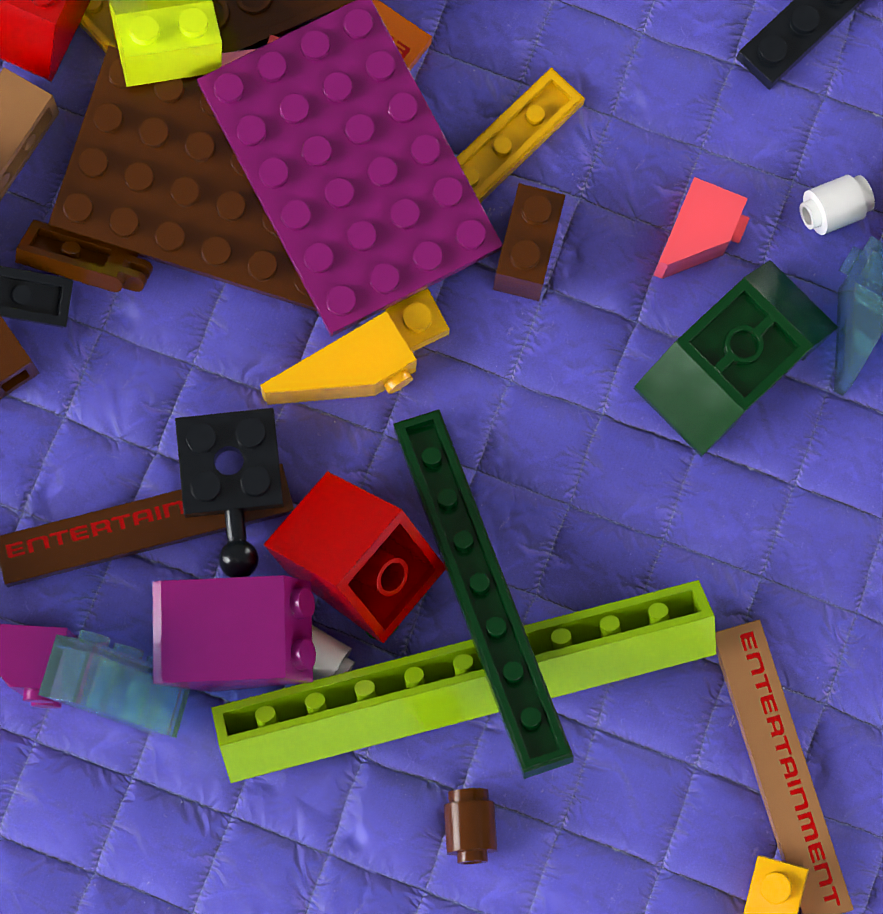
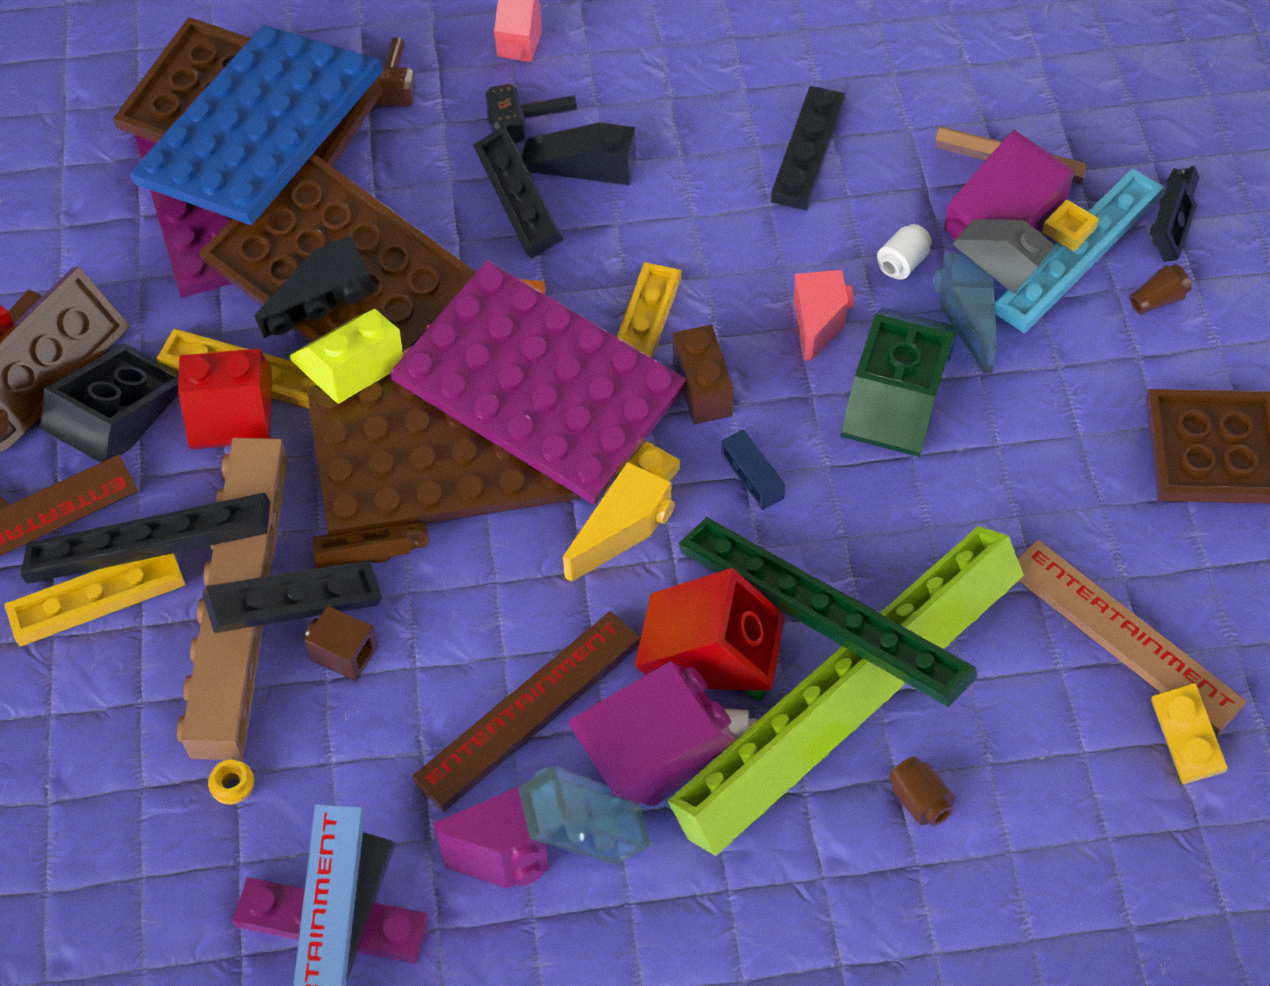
camera: 20 degrees left, 20 degrees down
black plate [175,408,284,578] -> none
none -> dark blue piece [721,429,785,510]

